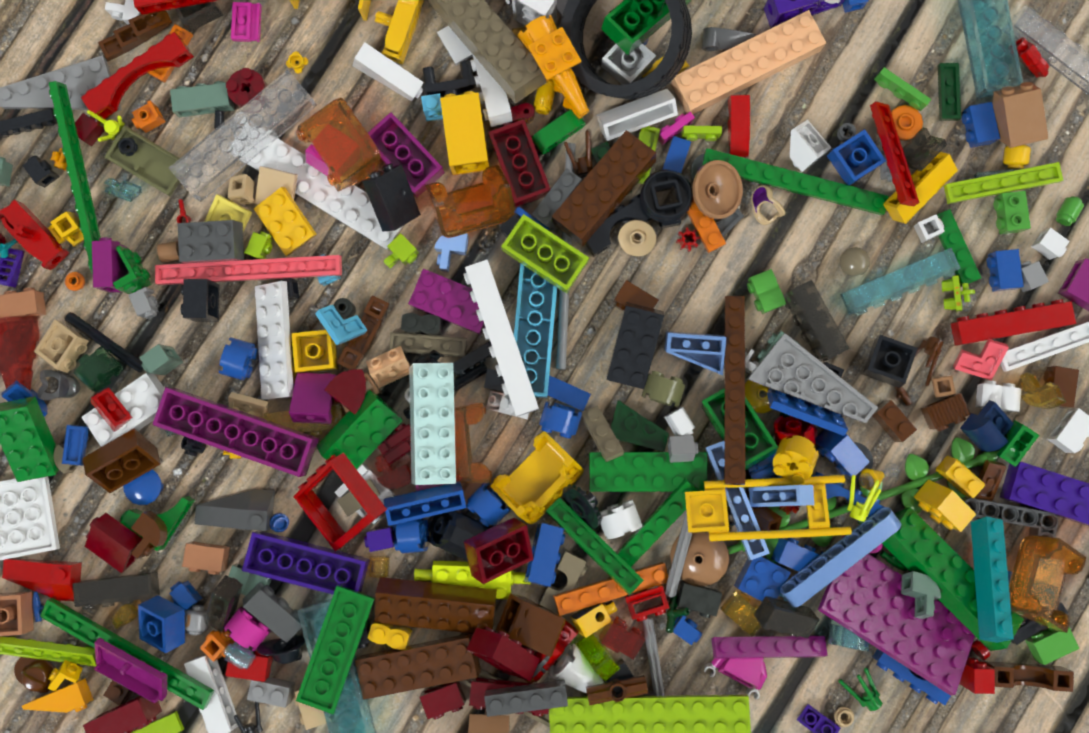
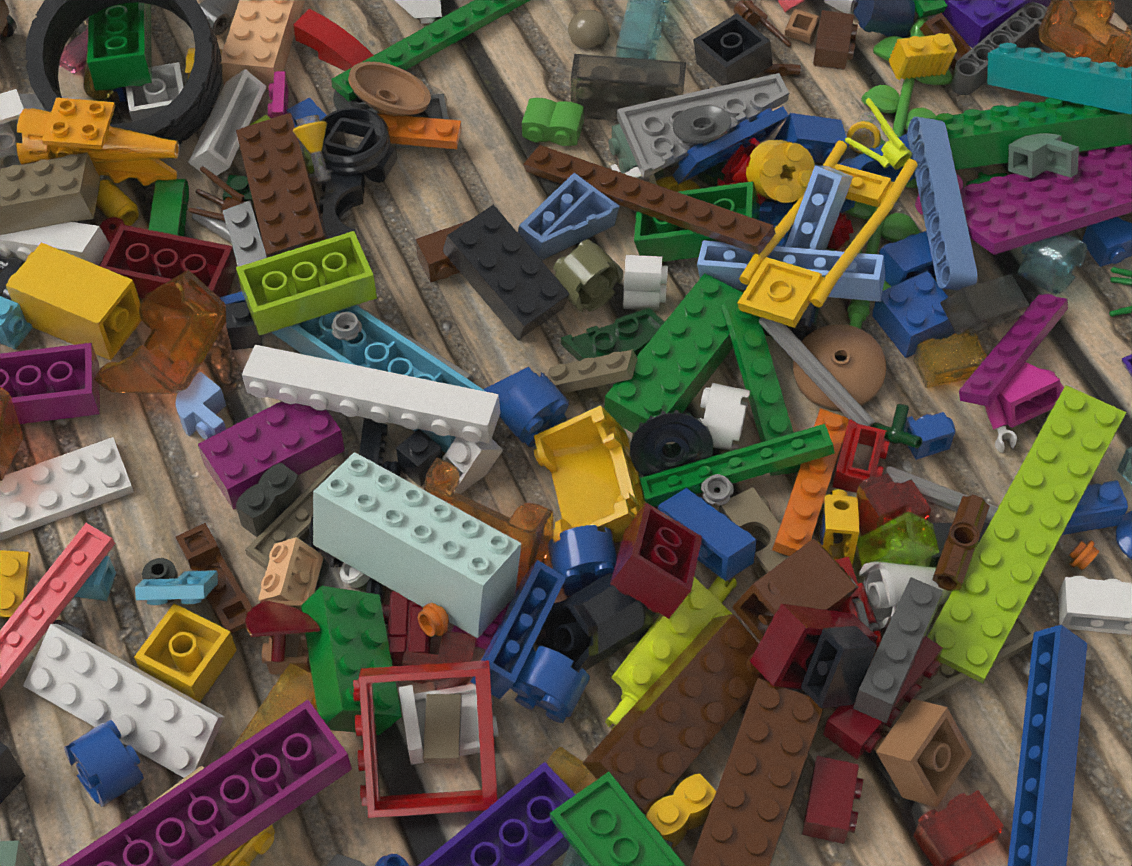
camera: 60 degrees left, 30 degrees down
magenta panel [289,372,336,424] -> none
black piece [362,163,421,232] -> none
dark purple brick [364,525,396,552] -> none
lime brick [383,233,419,269] -> none
tan dish [618,220,656,256] -> none
light grey brick [668,435,698,463] -> none
red gear [676,227,700,252] -> none
pearl dark grey brick [677,581,722,618] -> none
lime plate [681,126,722,141] -> none
tan piece [751,185,785,225] -> none
reddish brown brick [872,400,917,442] -> none
yellow brick [914,480,976,532] -> none
none -> piece [293,115,333,183]
none -> light grey plate [331,312,362,341]
none -> orange plate [418,603,449,637]
none -> dark grey dish [673,105,731,143]
none -> light grey plate [701,474,734,506]
none -> black brick [801,626,877,708]

